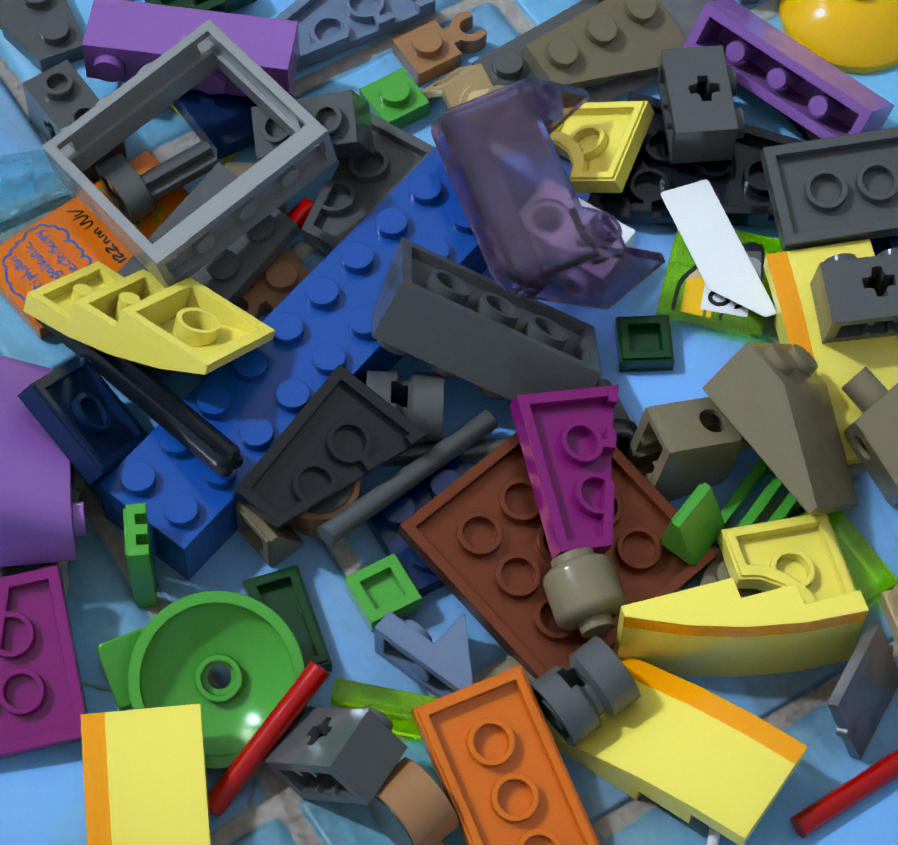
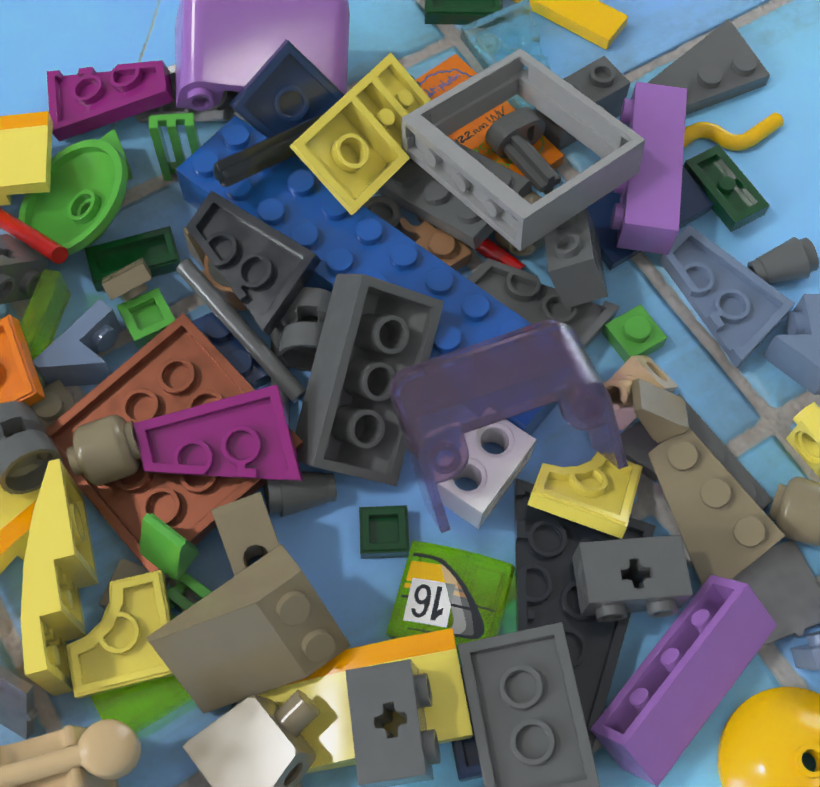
camera: 90 degrees right, 5 degrees up
medium nougat plate [392,11,487,86] -> none
white sticker [661,179,776,317] -> none
none -> dark tan plate [102,257,152,301]
none -> dark tan slope [631,378,689,443]

